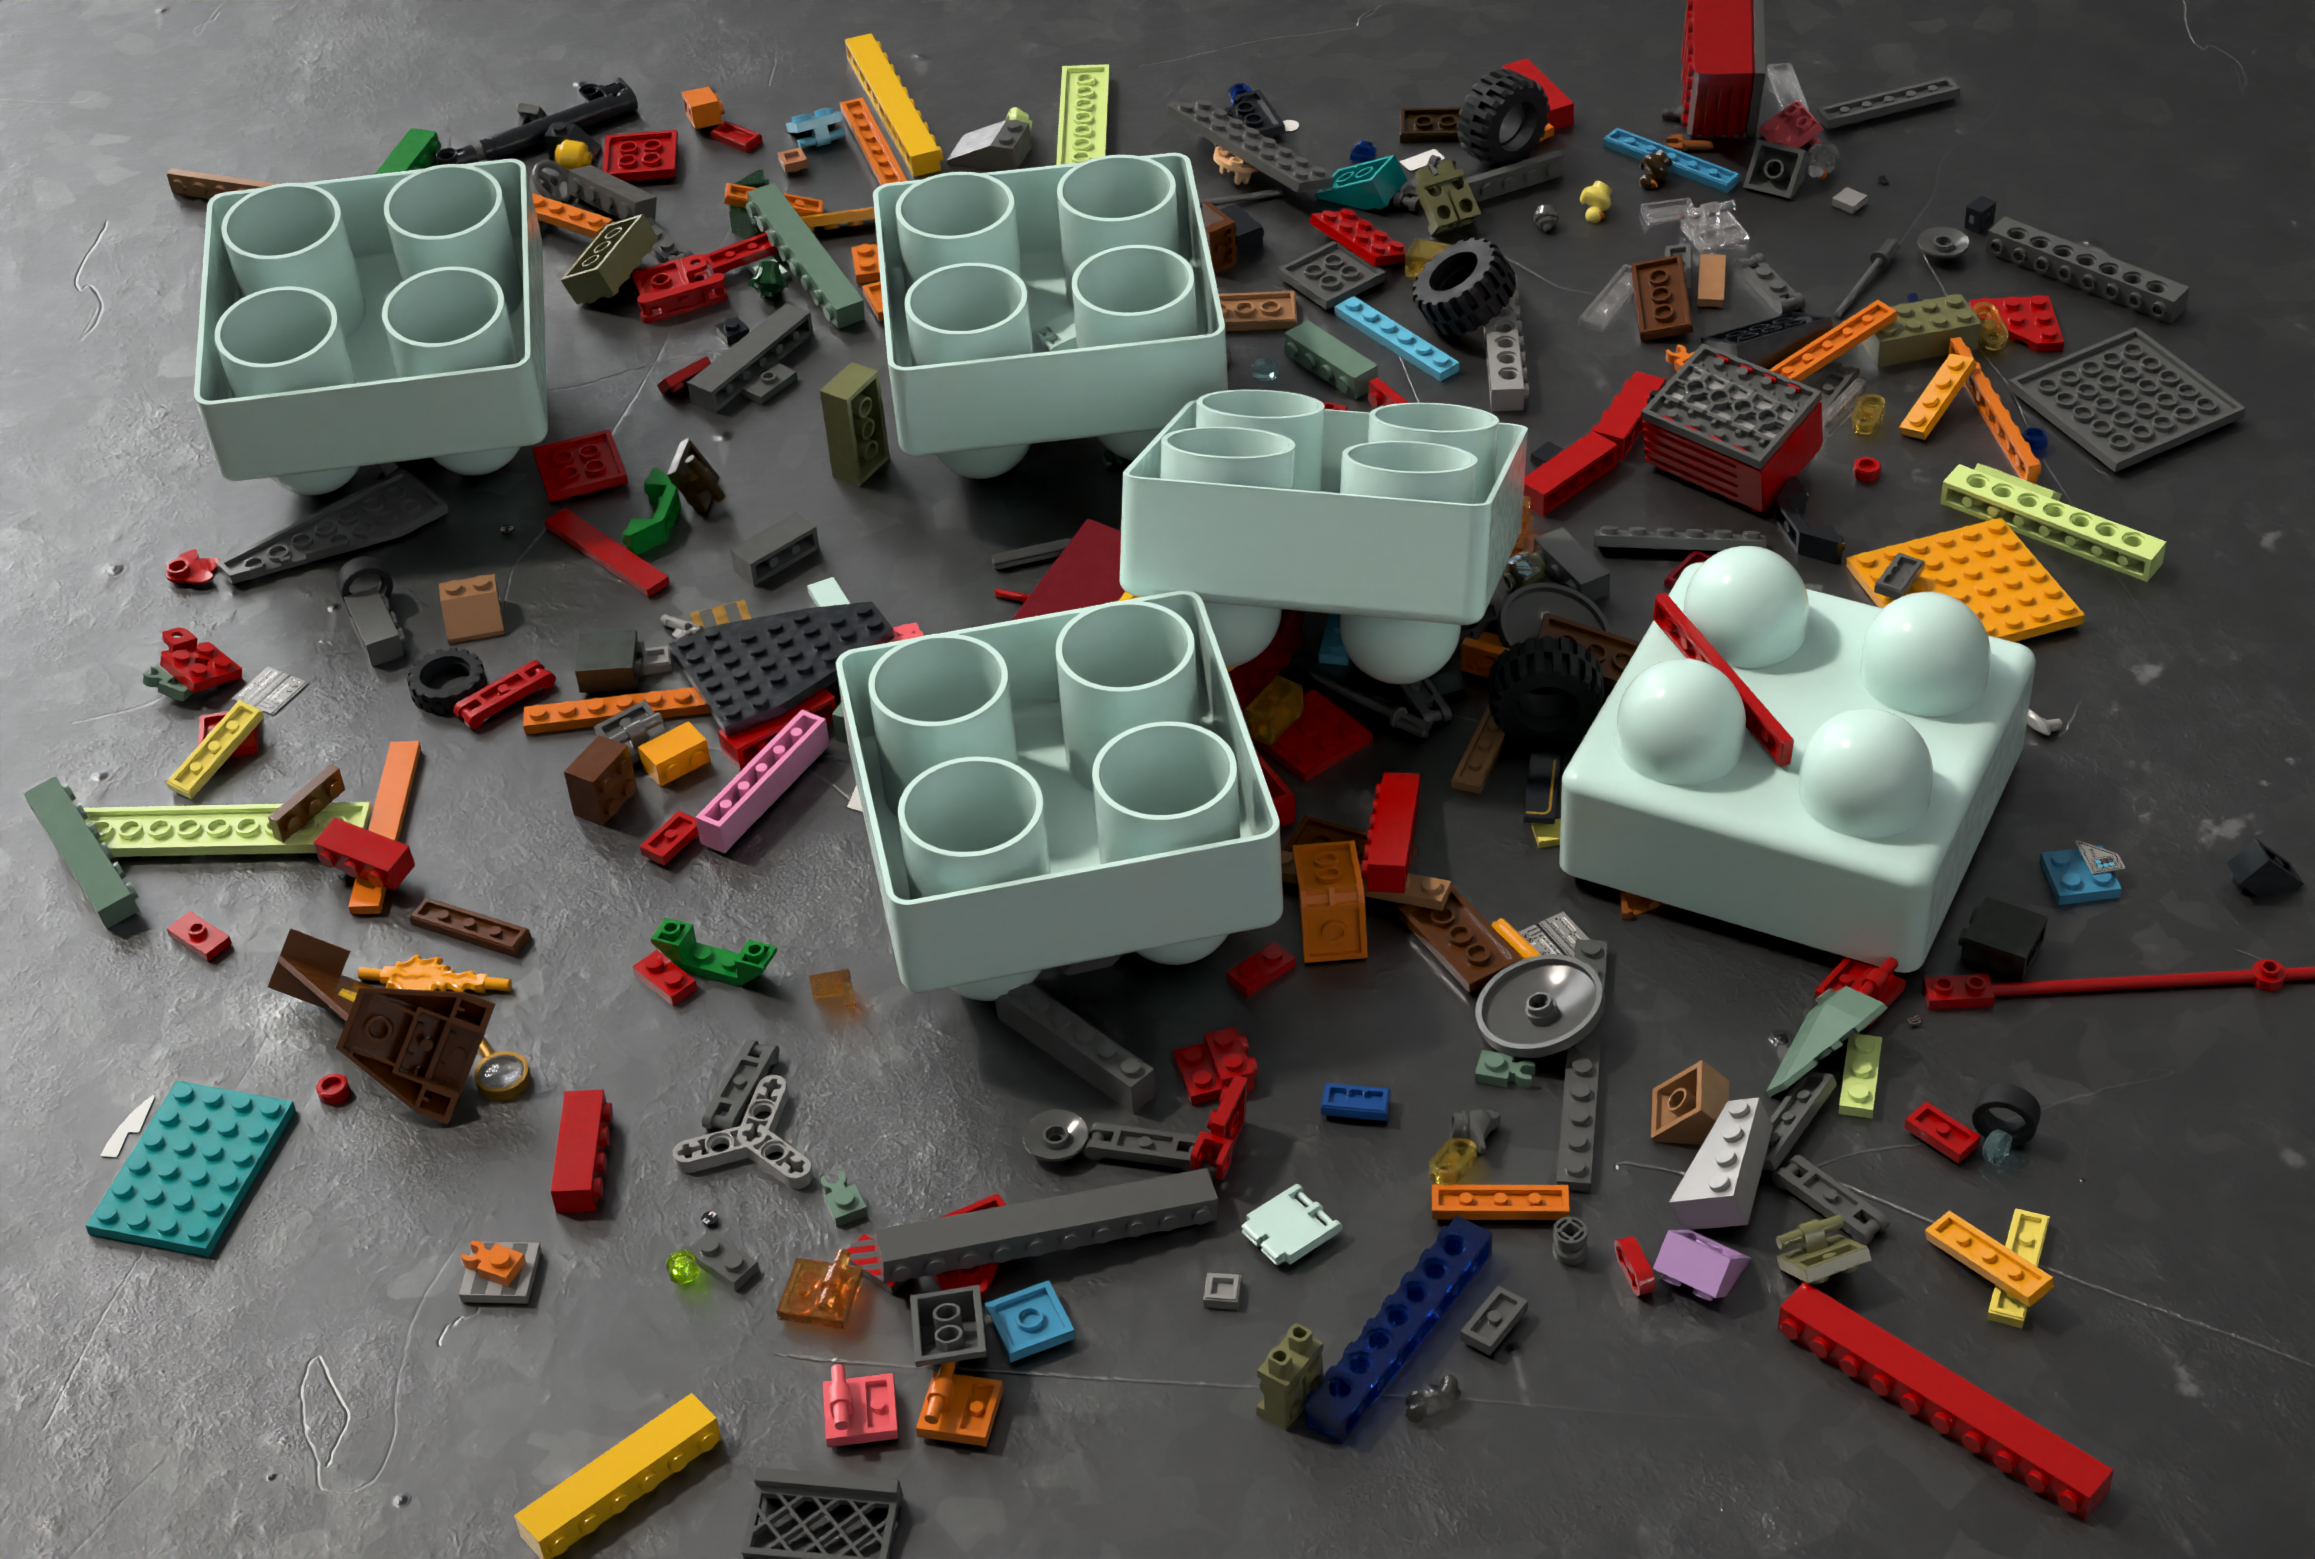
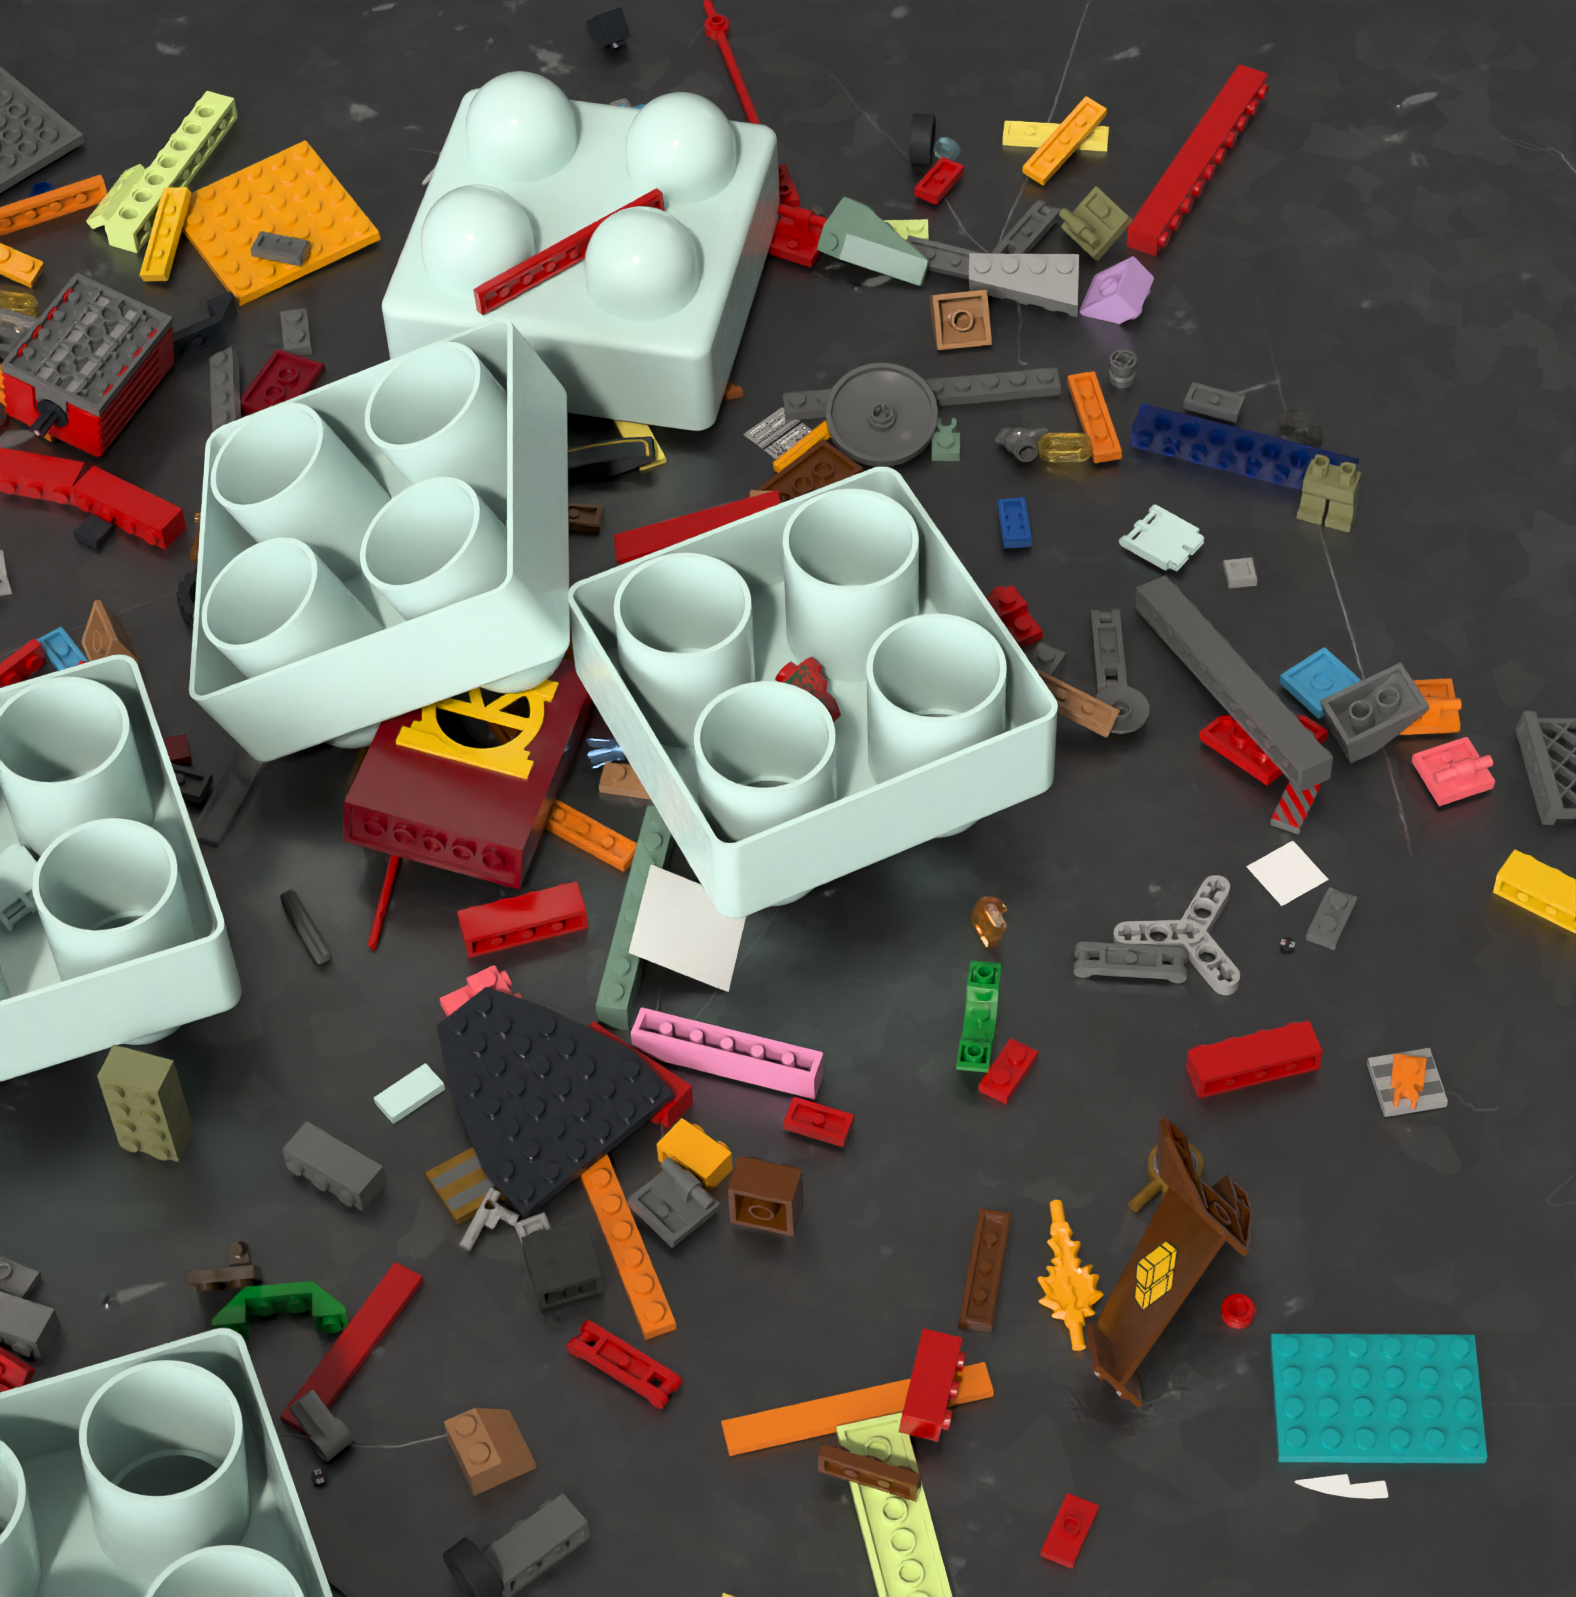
camera: 105 degrees left, 10 degrees up
black tyre [407,648,487,714] -> none
clear neon green bush [665,1250,699,1284] -> none
clear orange plate [776,1249,864,1329] -> none
sand green plate [821,1170,868,1227] -> none
red plate [1190,1075,1247,1180] -> none
red beam [1614,1236,1656,1296] -> none
none -> yellow plate [139,187,192,282]
none -> light grey piece [288,1390,354,1462]
none -> red rock [775,657,841,723]
none -> medium nougat tile [1034,667,1120,738]
none -> white sticker [1246,841,1329,906]

